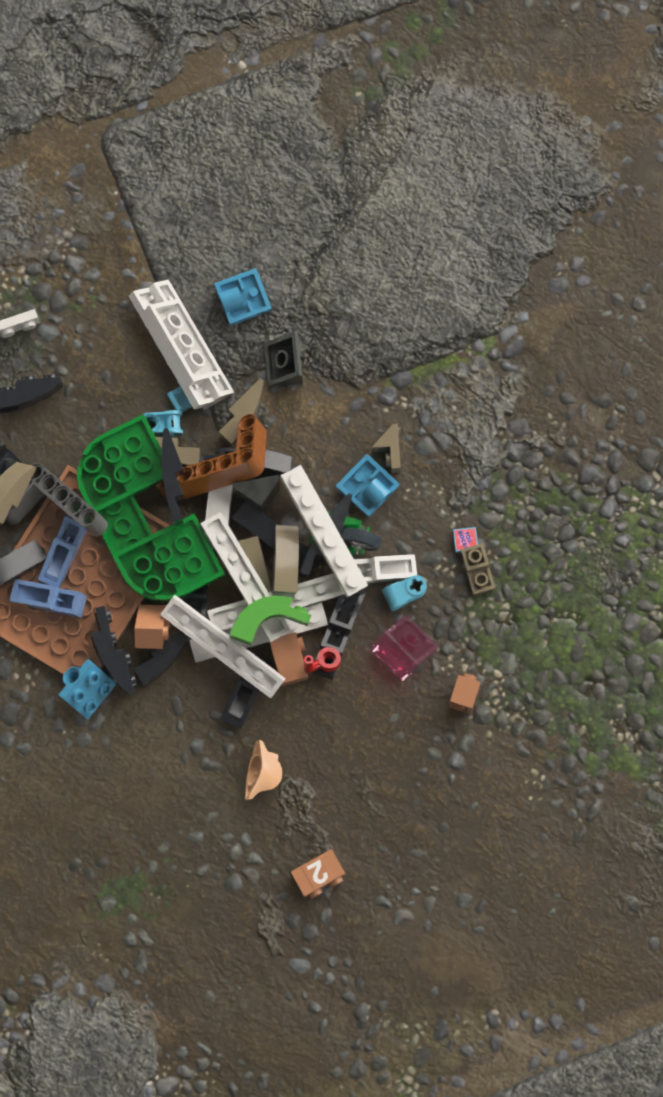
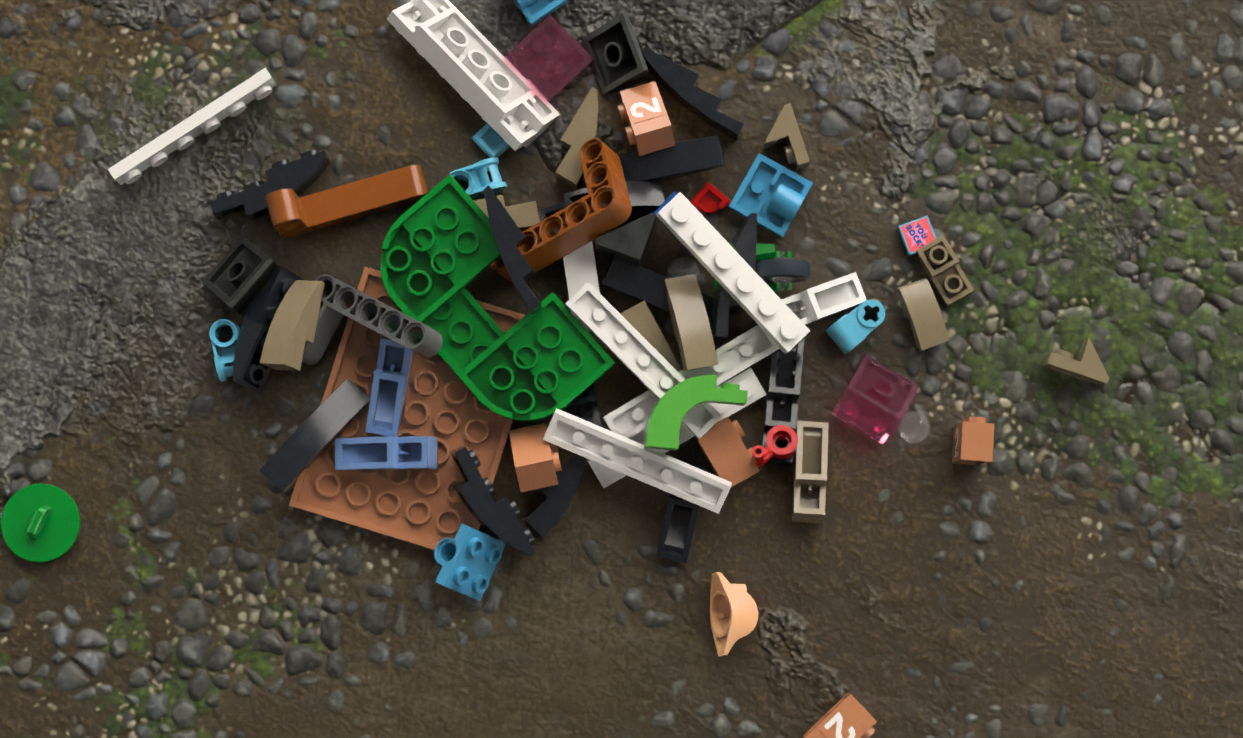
camera: 15 degrees left, 5 degrees up
none -> dark orange beam [265,165,428,238]
none -> clear pink slope [505,14,593,101]
none -> nougat brick [617,81,675,156]
none -> black slope [618,135,725,181]
none -> black slope [641,47,744,140]
none -> red tile [690,181,731,214]
none -> dark tan slope [791,421,829,524]
none -> dark tan slope [897,278,949,351]
none -> clear plate [898,412,930,443]
none -> dark tan slope [1042,338,1109,386]

